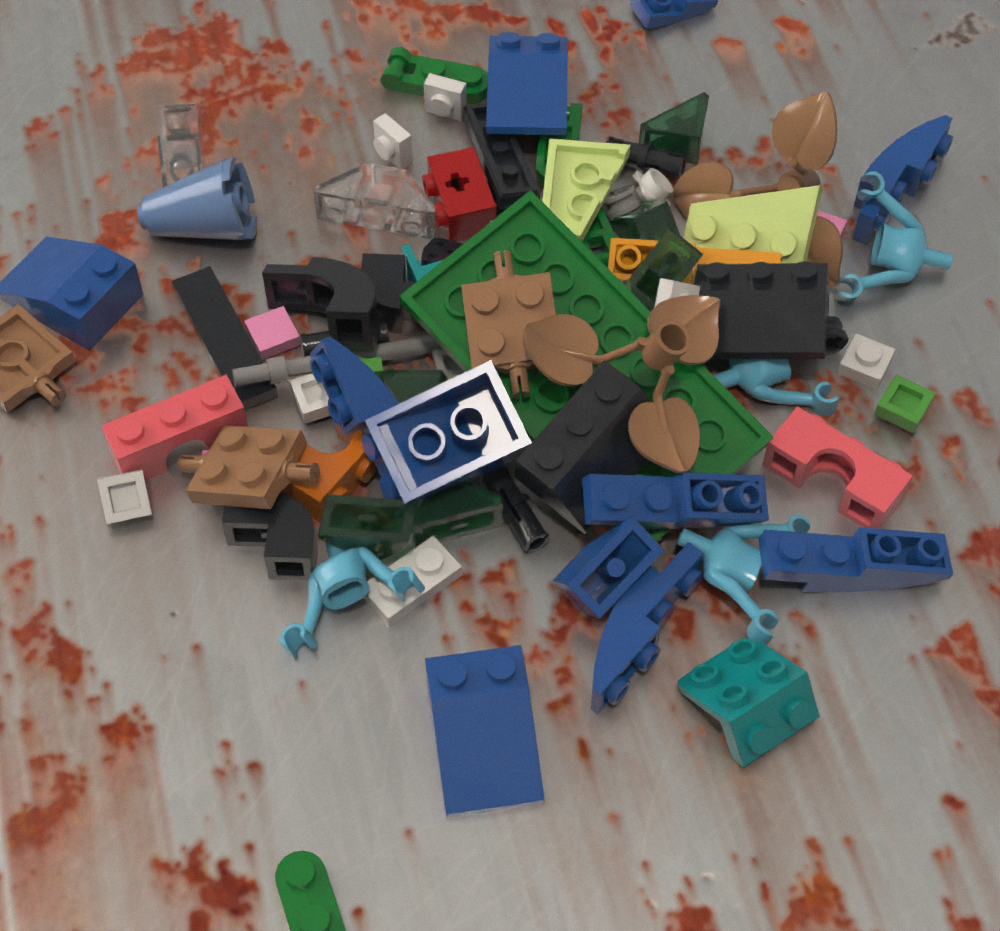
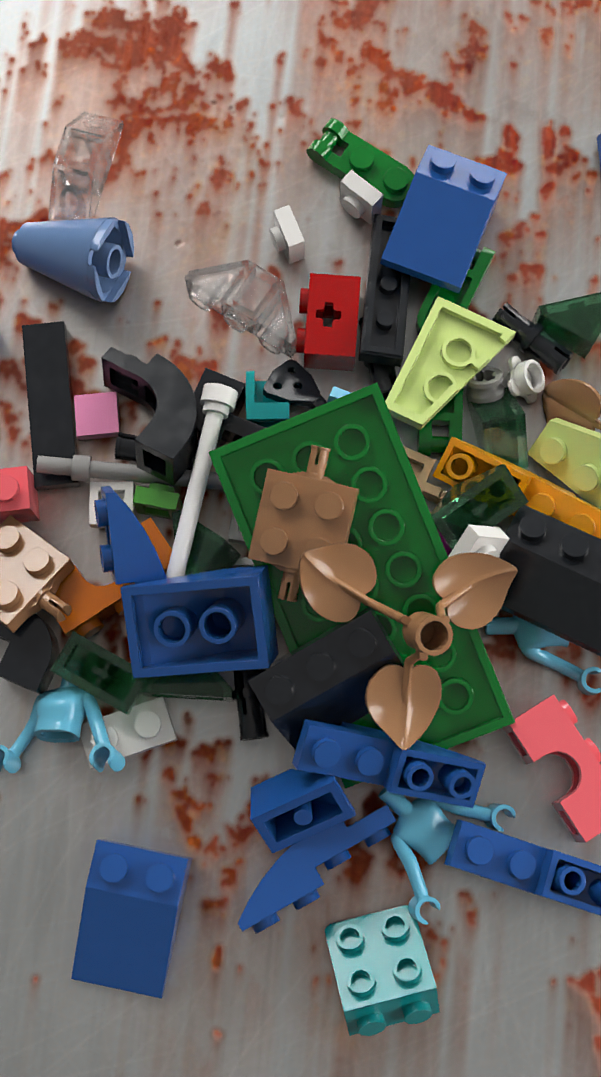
camera: 20 degrees right, 20 degrees up
none -> white piece [166,383,238,578]

